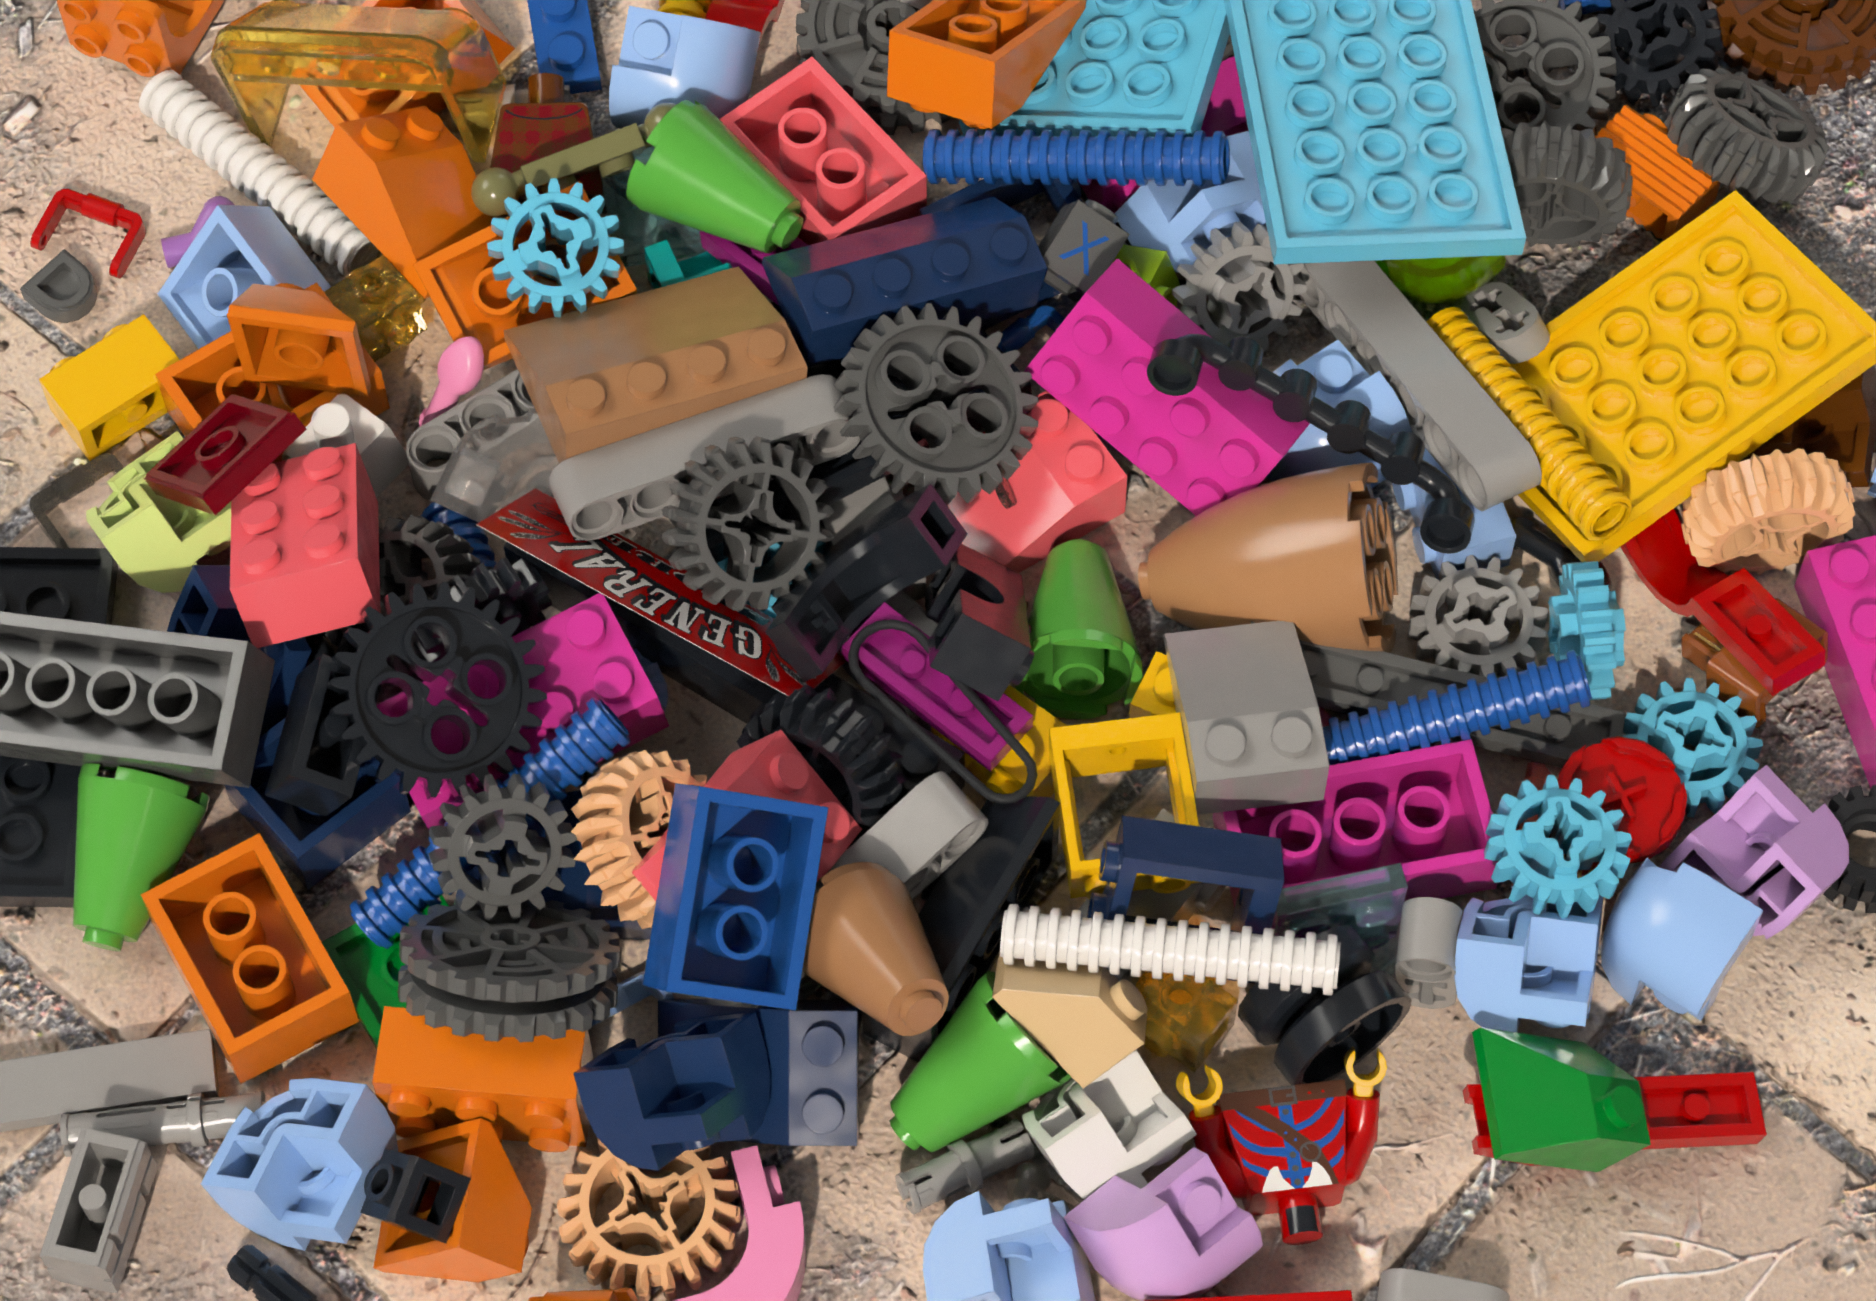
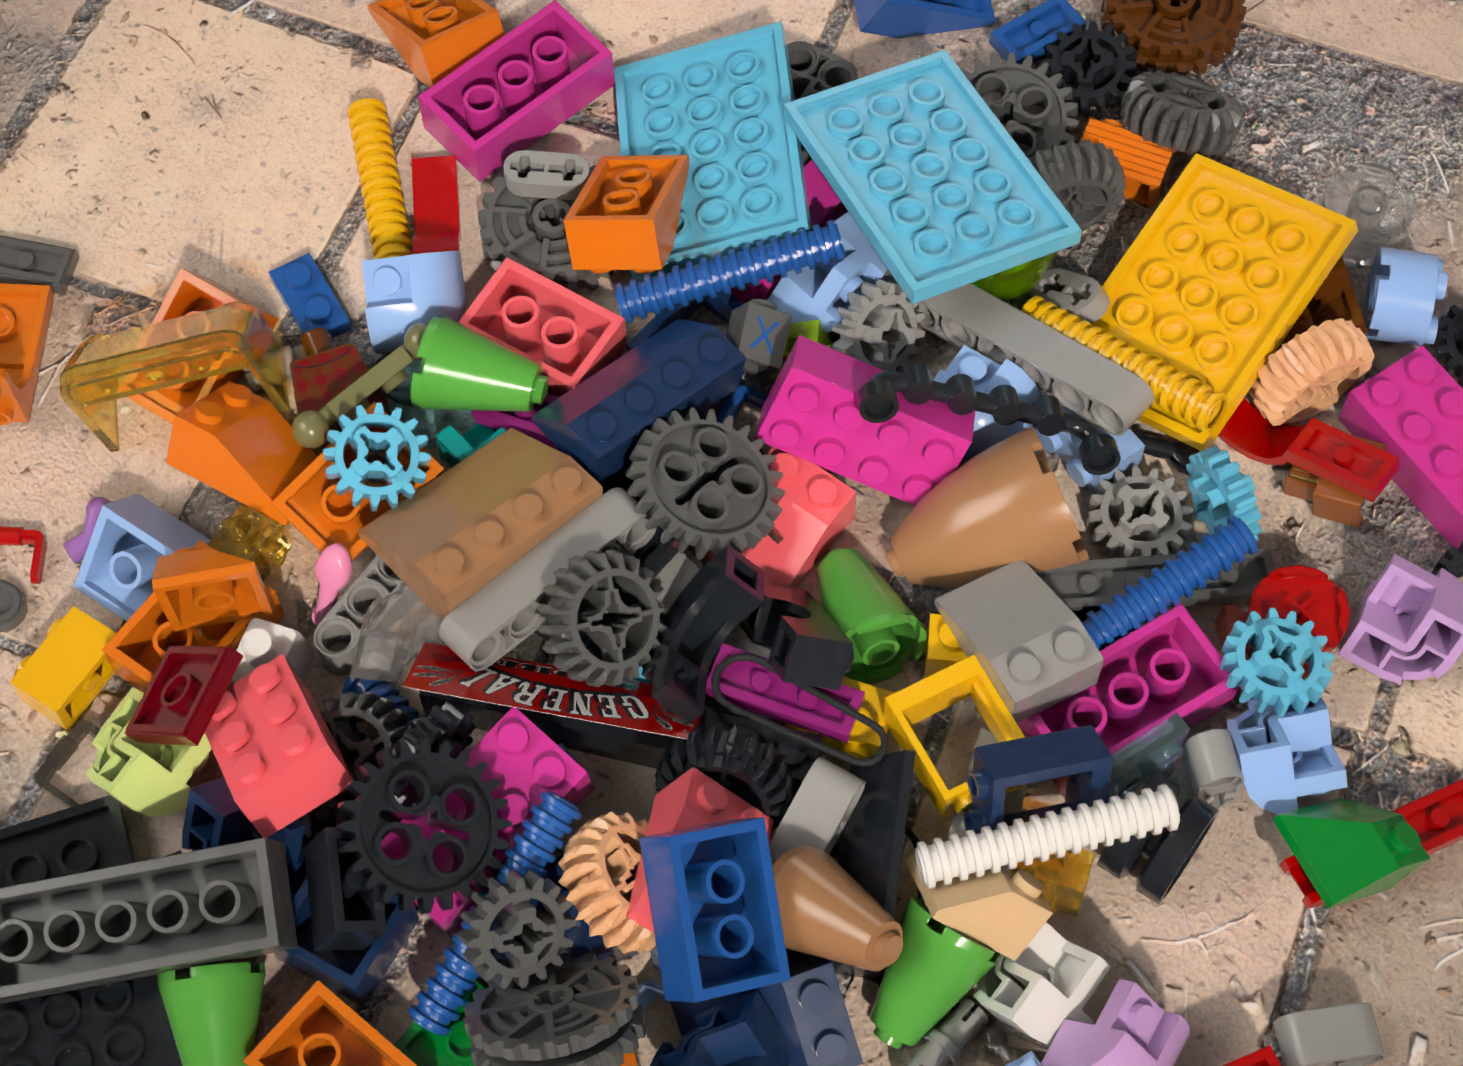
camera: 20 degrees left, 0 degrees up
white piece [139,70,379,278] -> none
torso [1176,1047,1387,1245] -> none
light blue brick [1601,858,1763,1021] -> none
medium azure gear [1622,678,1763,818] -> none

